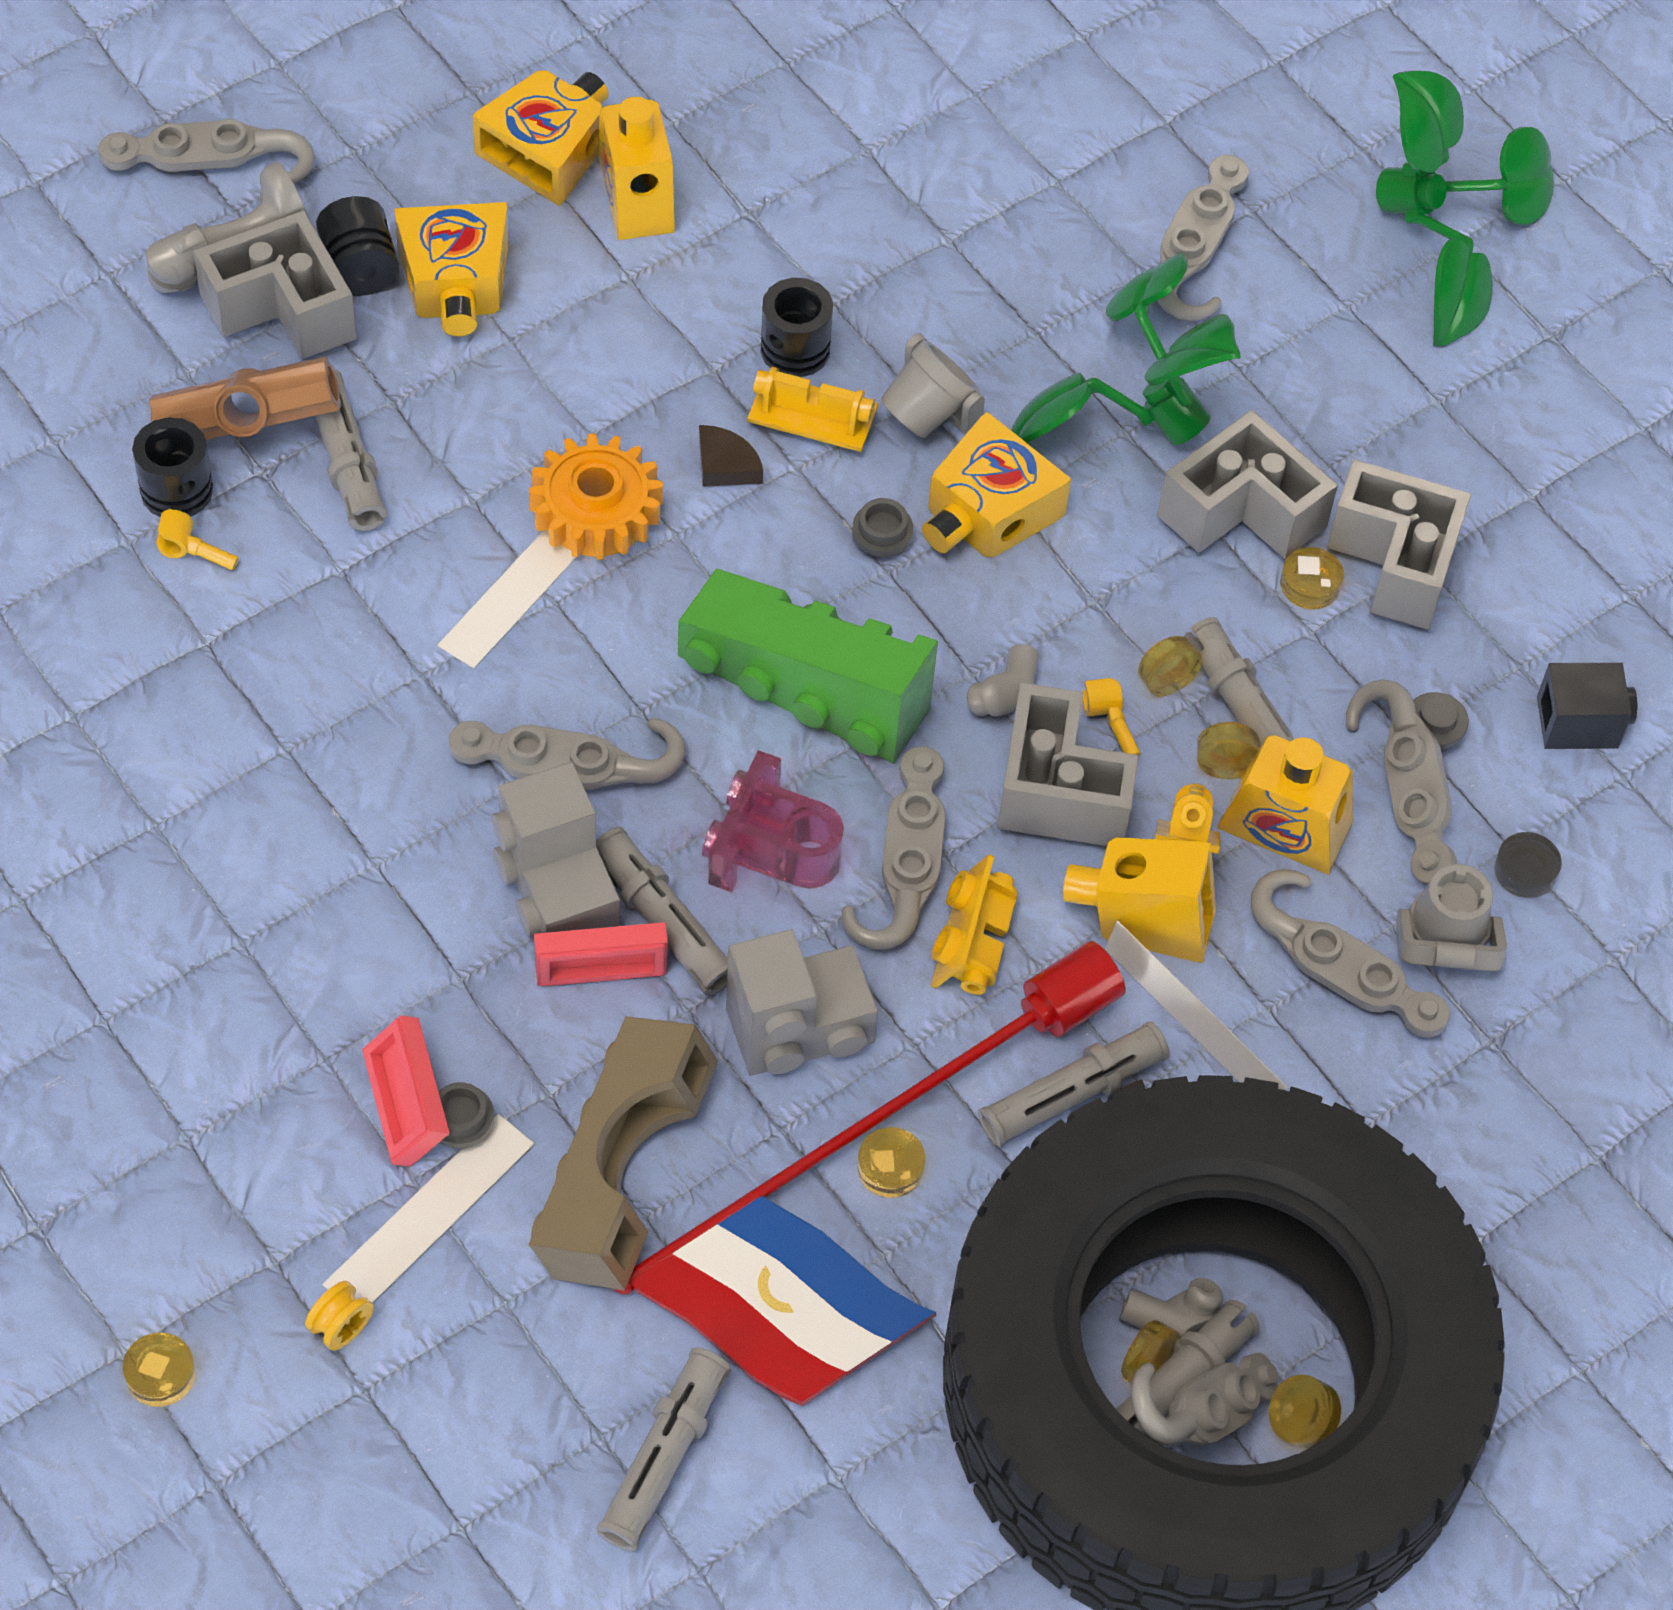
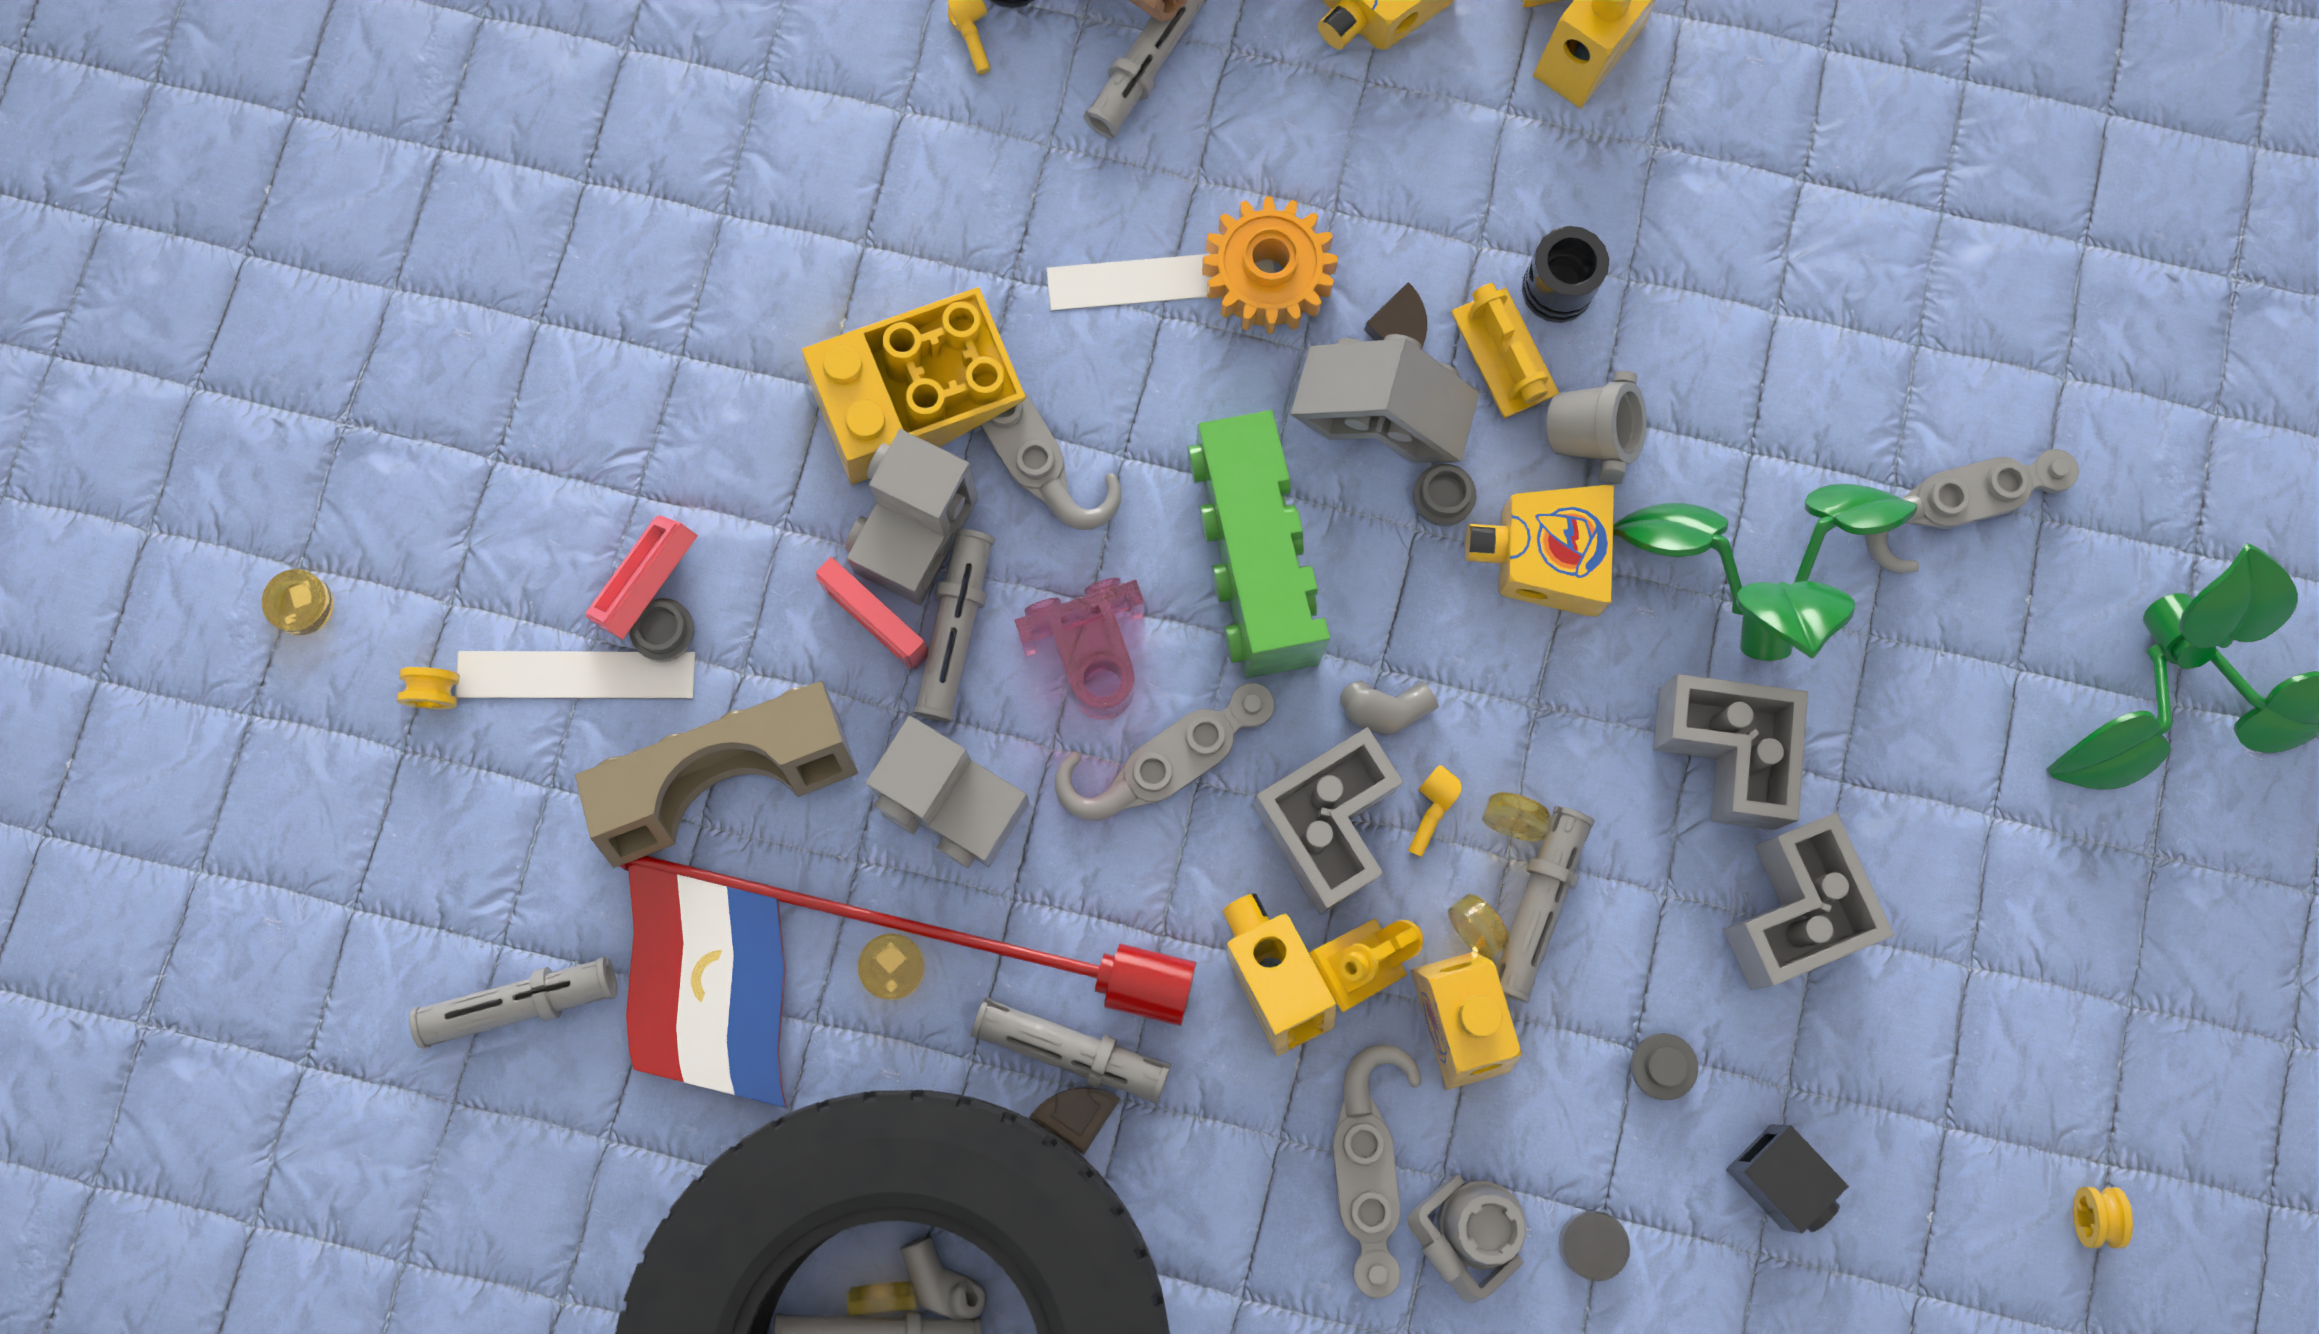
camera: 50 degrees right, 20 degrees up
yellow hinge [931,854,1018,995] -> none
white sticker [1105,920,1287,1090] -> none
clear yellow tile [1280,547,1344,609] -> none
light grey piece [1346,679,1457,885] -> none
none -> yellow slope [802,287,1026,485]
none -> light grey brick [1290,334,1480,463]

